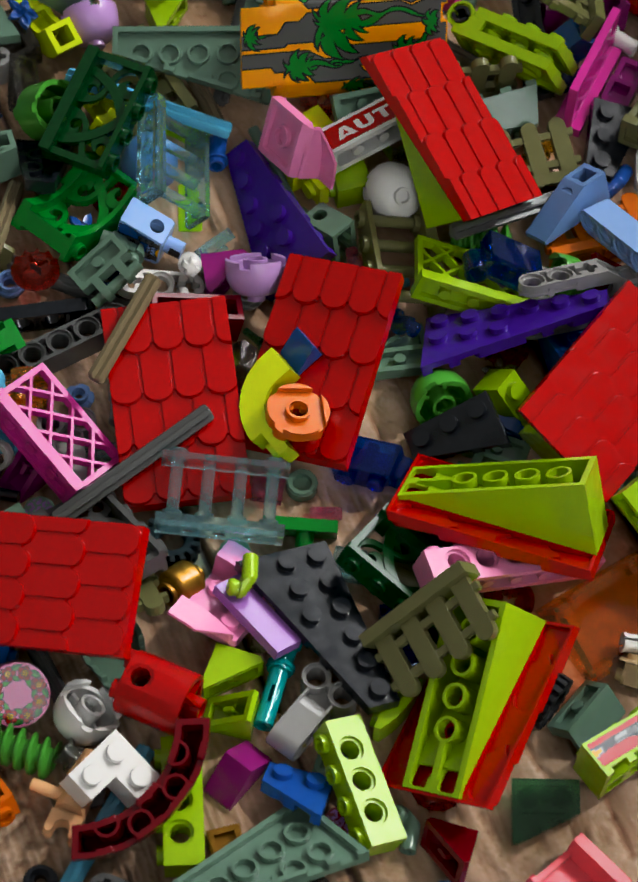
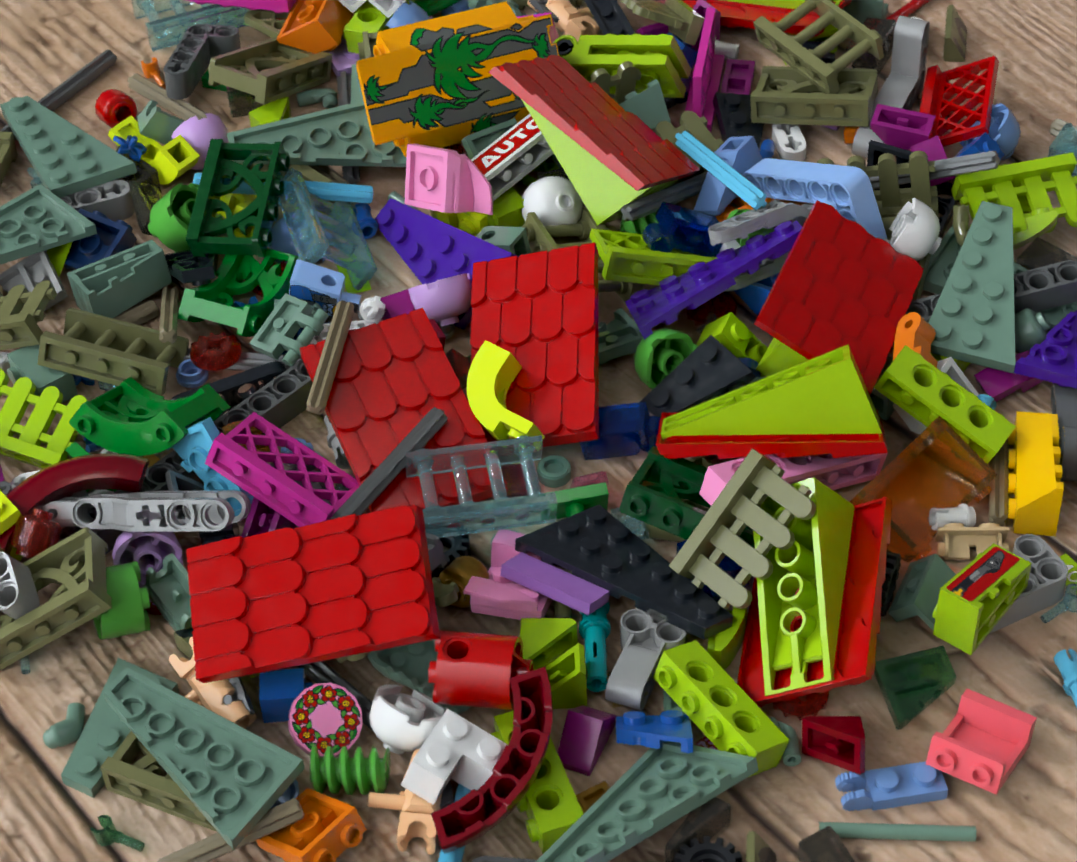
camera: 10 degrees left, 15 degrees down
clear smoke bush [53,738,85,772] -> none
clear light blue plate [194,227,235,257] -> none
lime arm [226,552,259,599] -> none
orange plate [265,383,330,442] -> none
blue slope [280,327,323,375] -> none
arm [390,308,421,338] -> none
none -> medium azure axle [675,131,767,210]

